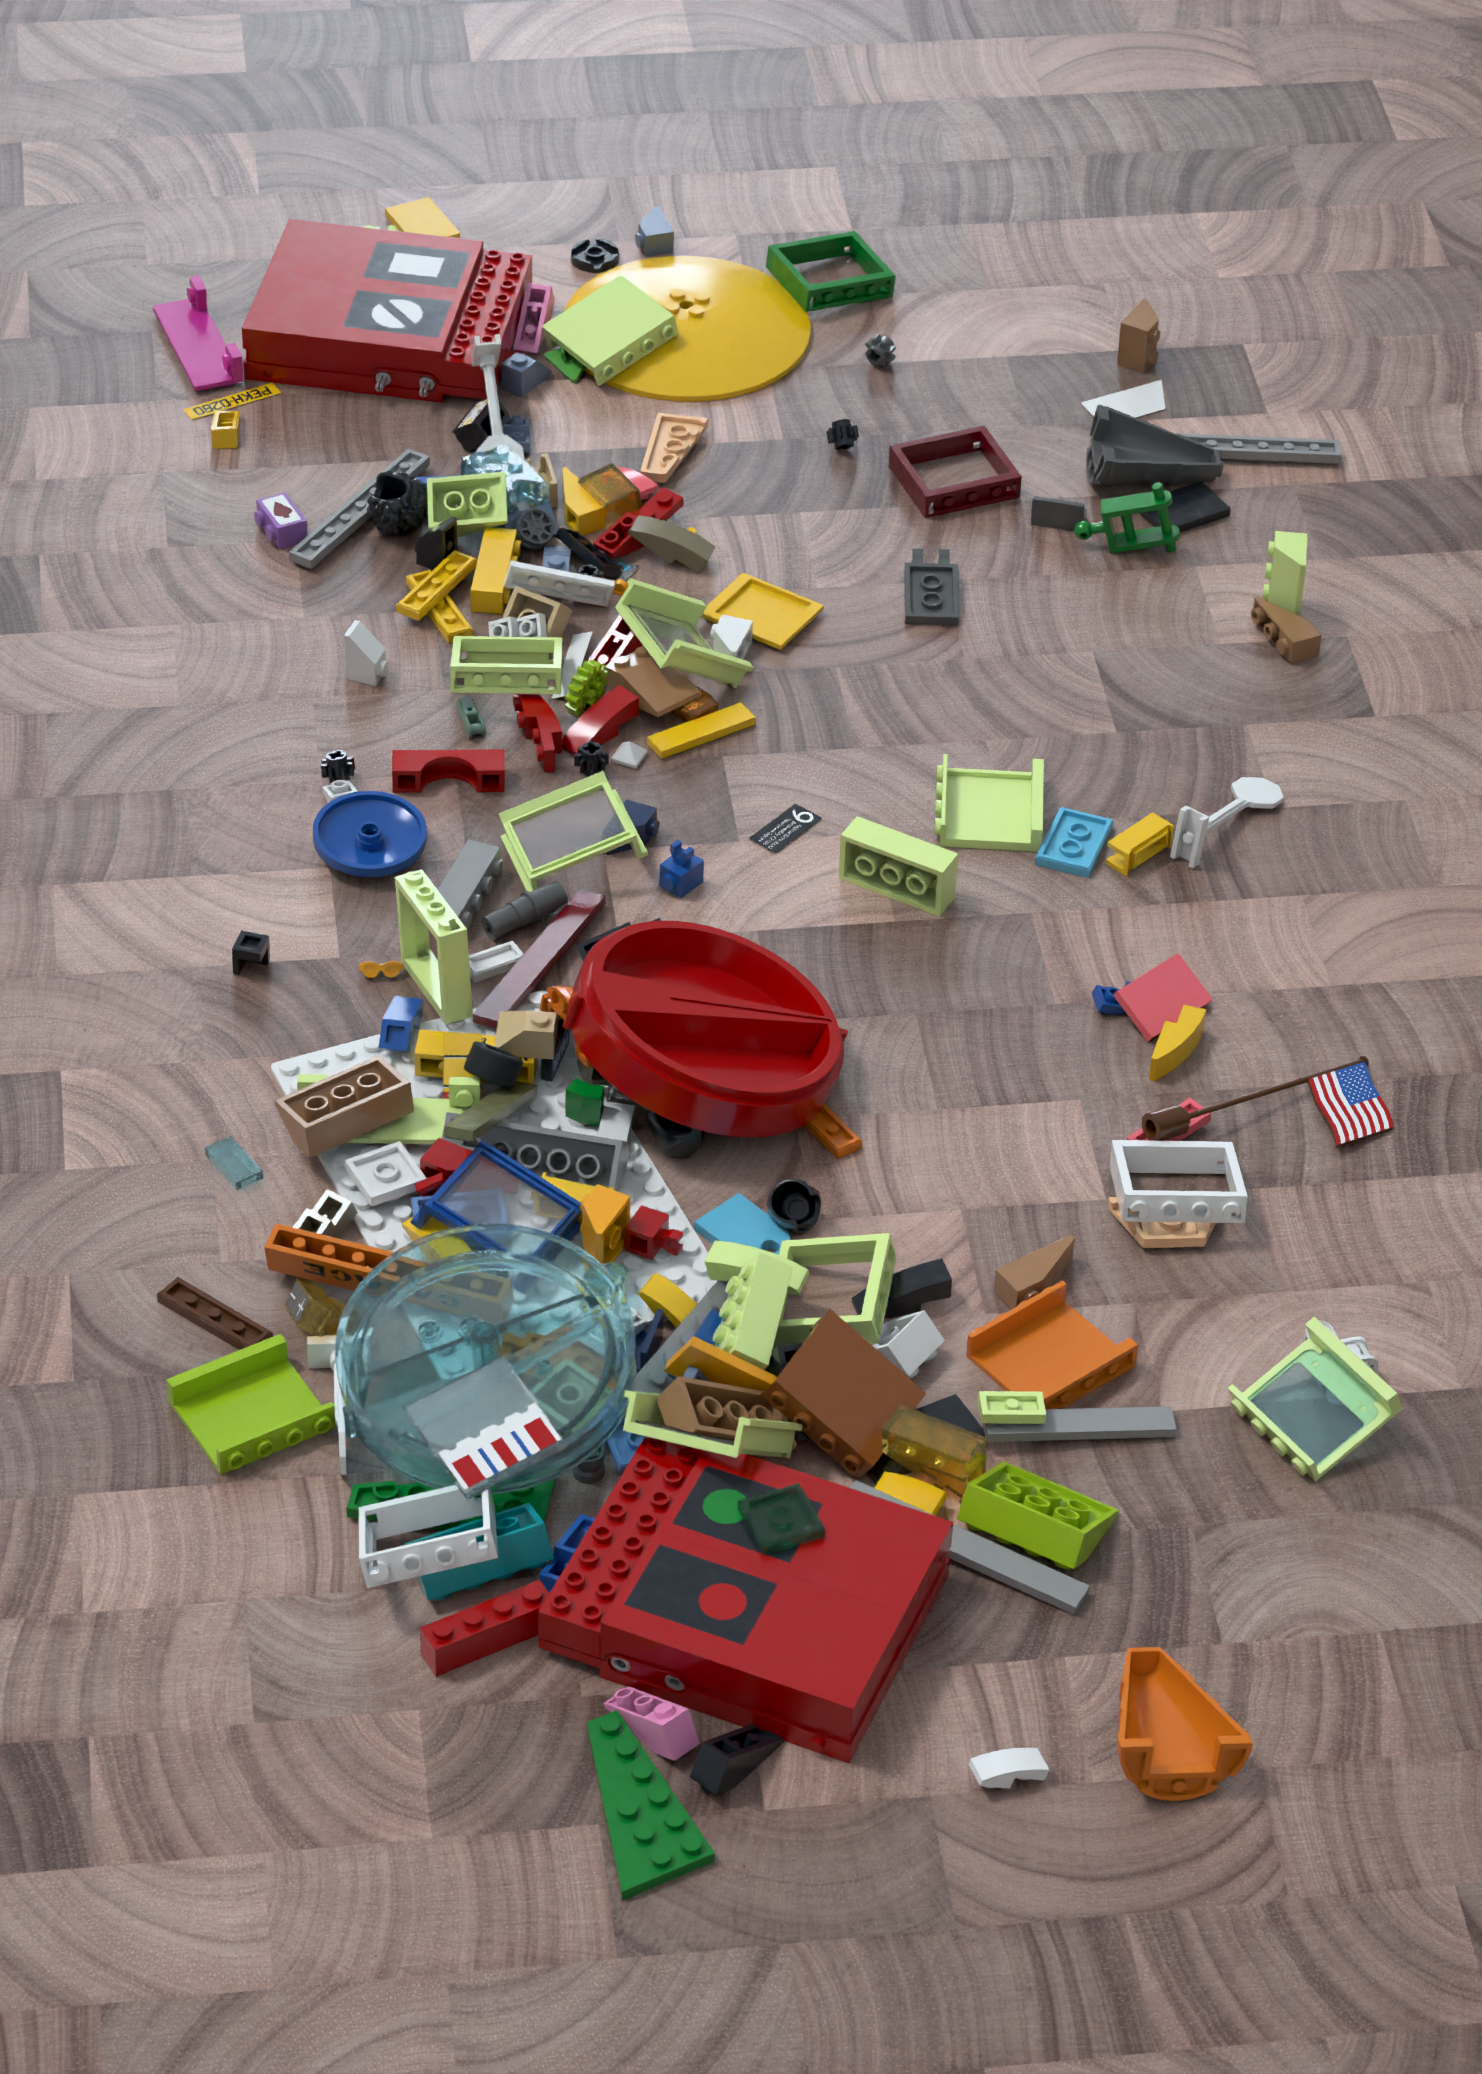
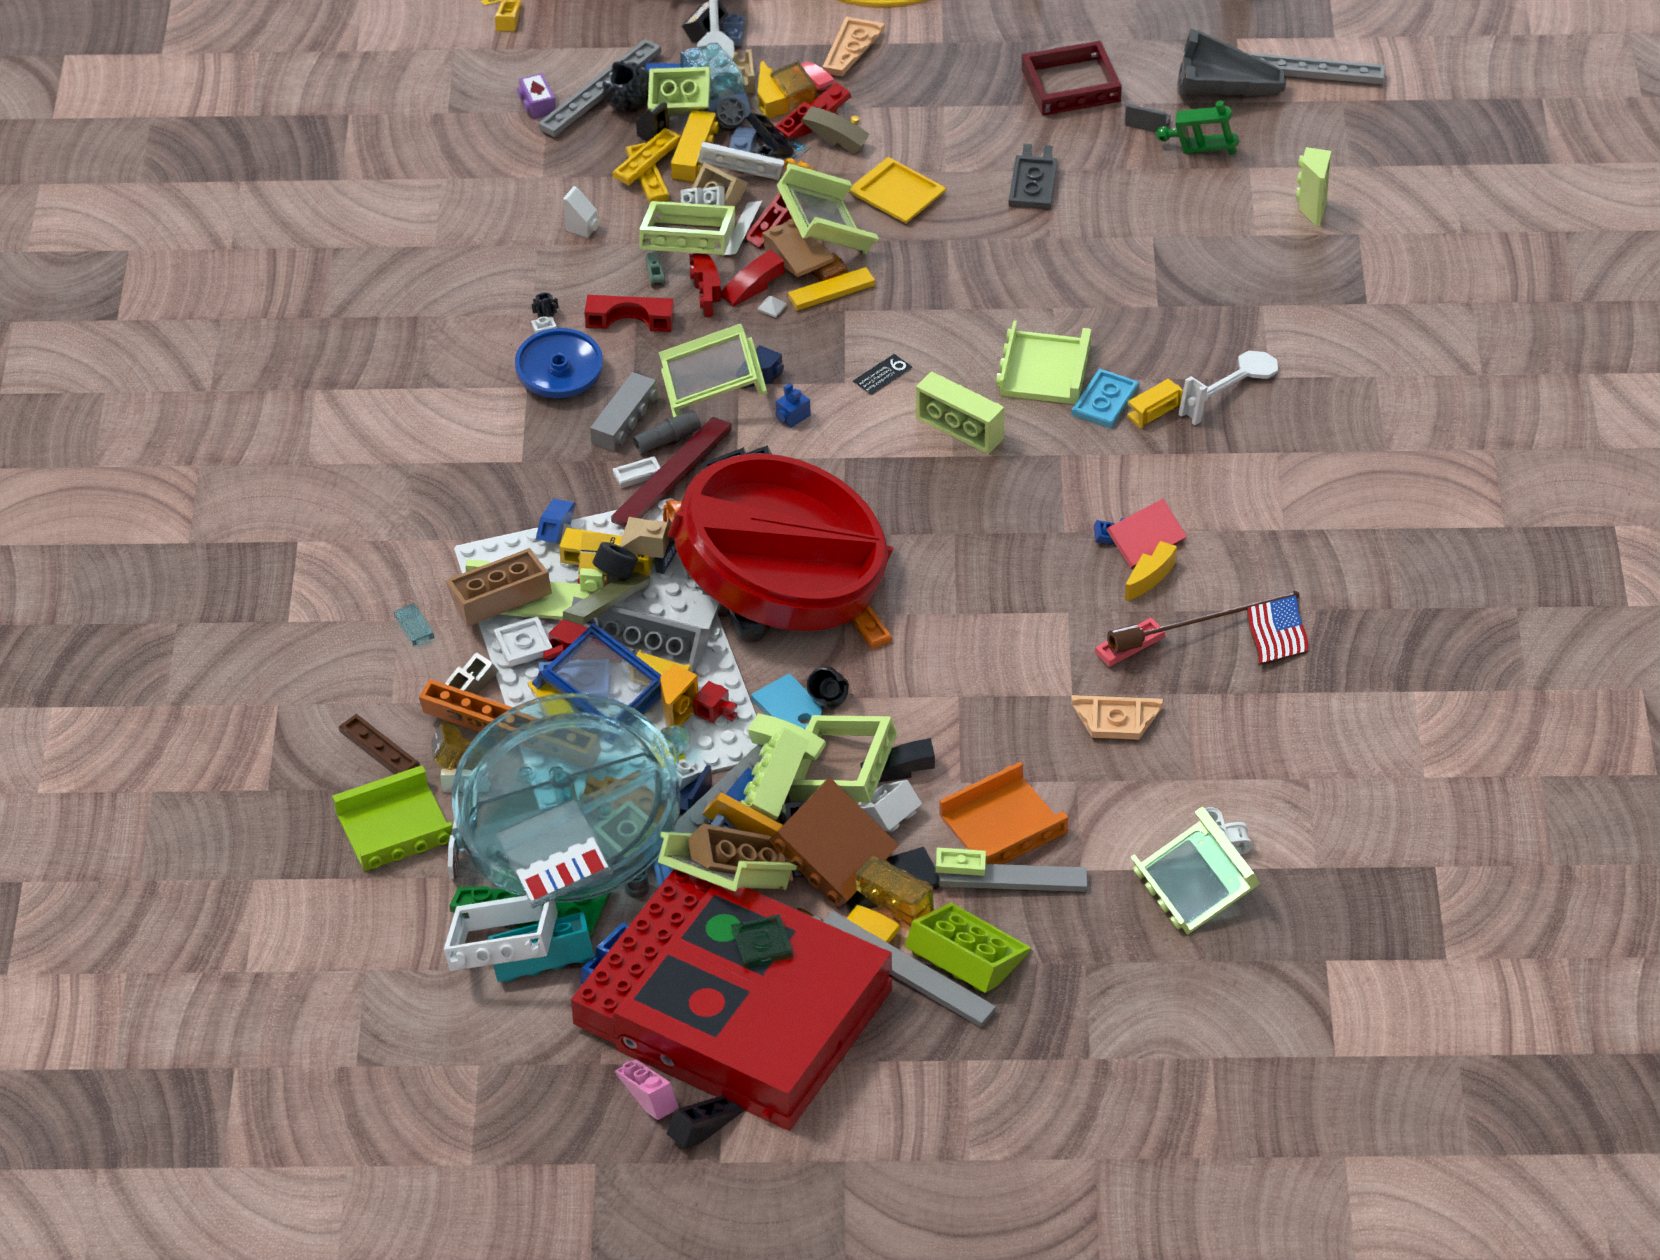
camera: 10 degrees right, 5 degrees up
black panel [232,930,270,975] -> none
light orange piece [359,961,403,978] -> none
yellowish green window [395,869,473,1024] -> none
red brick [420,1580,549,1677] -> none
lime gear [565,659,608,718] -> none
green piece [565,1078,604,1126] -> none
black gear [574,742,609,776] -> none
green wing [587,1710,715,1900] -> none
yellow slope [638,1273,697,1328] -> none
white slope [710,614,753,659] -> none
black gear [826,419,859,450] -> none
white slope [968,1748,1049,1789] -> none
medium nougat slope [994,1235,1075,1309] -> none
white sticker [1081,380,1165,418] -> none
white window [1109,1140,1248,1223] -> none
orange cone [1117,1647,1253,1801] -> none
black tile [1140,481,1231,532] -> none
medium nougat slope [1251,597,1321,664] -> none

